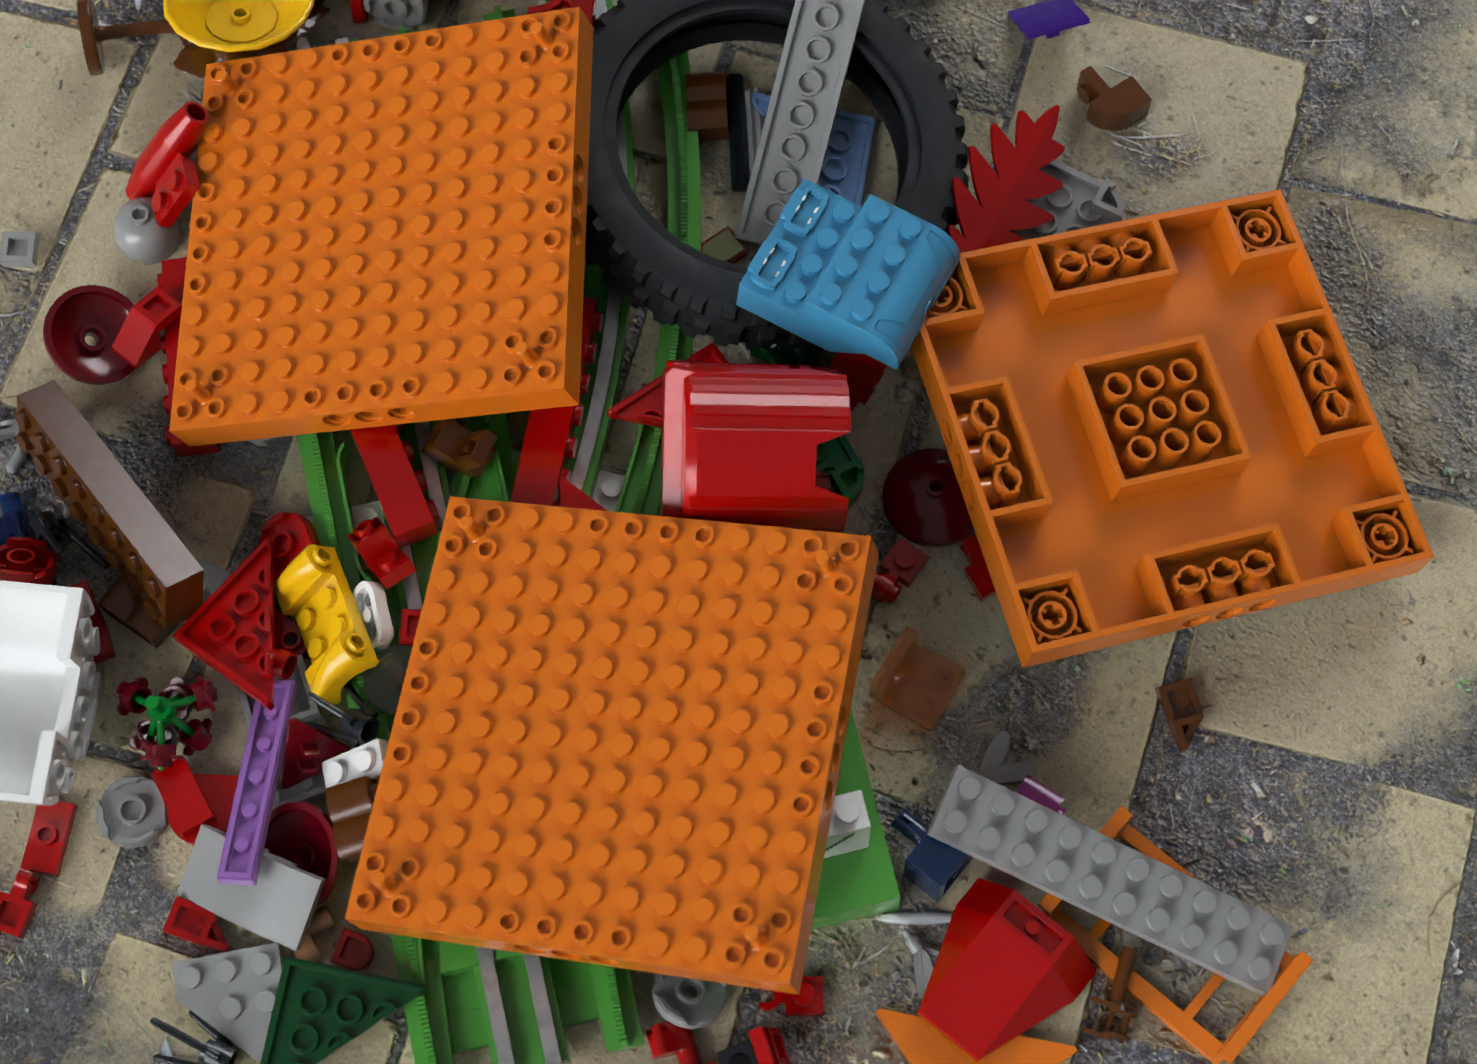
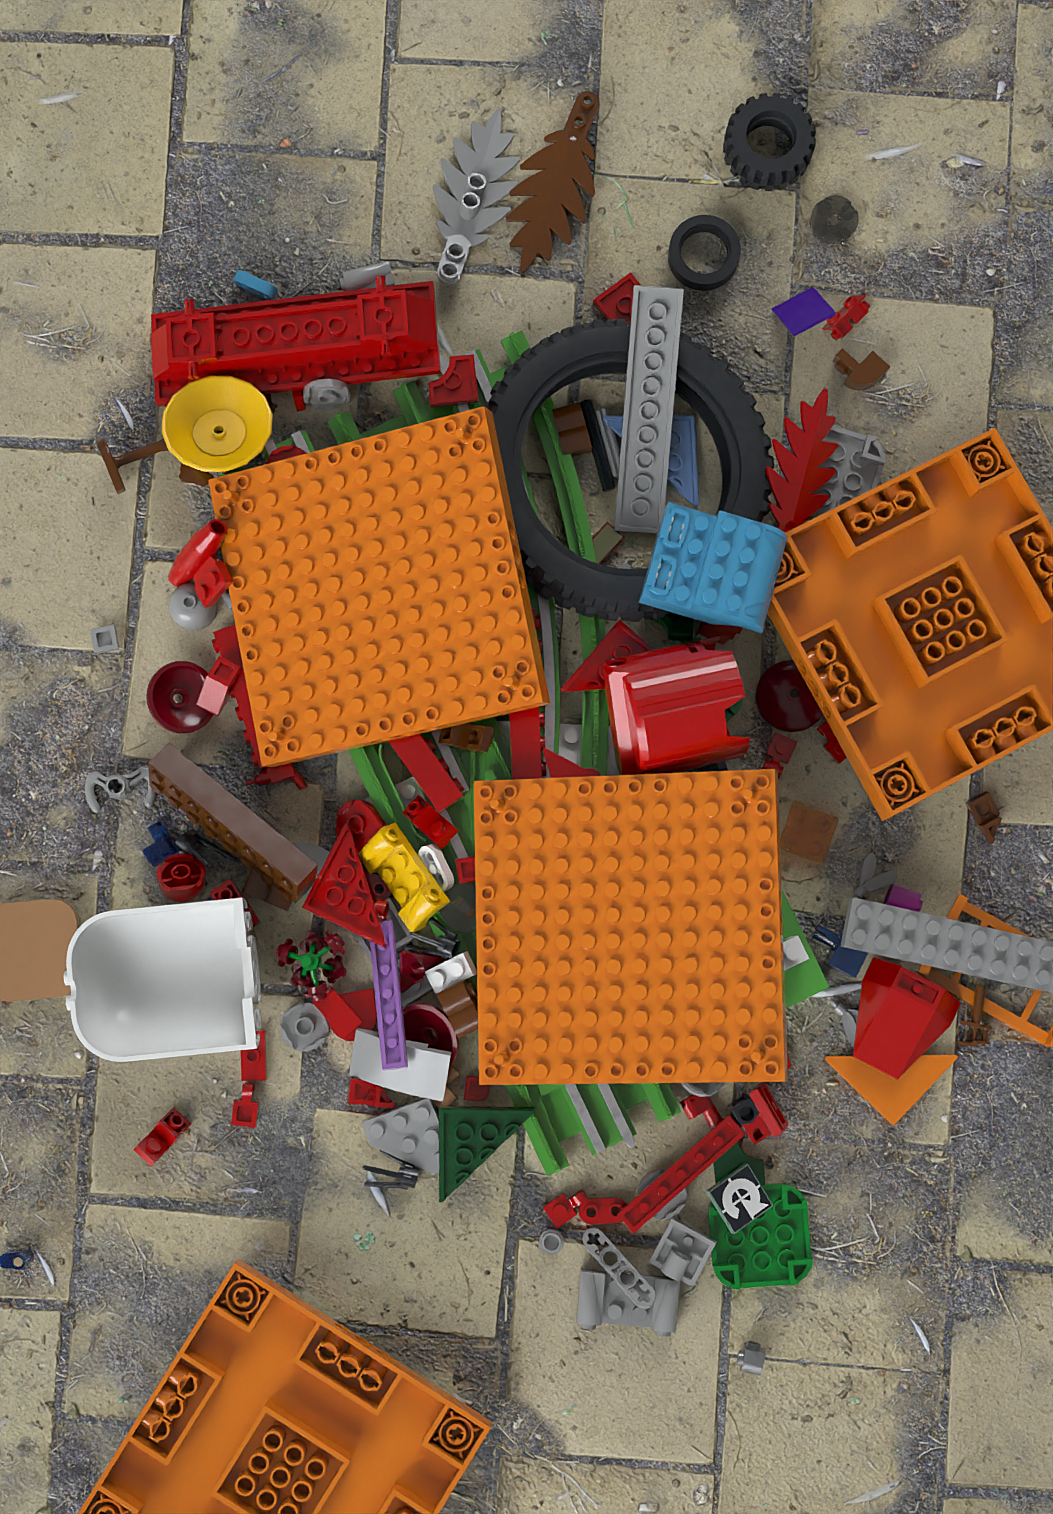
camera: 10 degrees left, 15 degrees up
none -> red piece [246,763,308,790]
none -> red hinge [822,295,870,341]

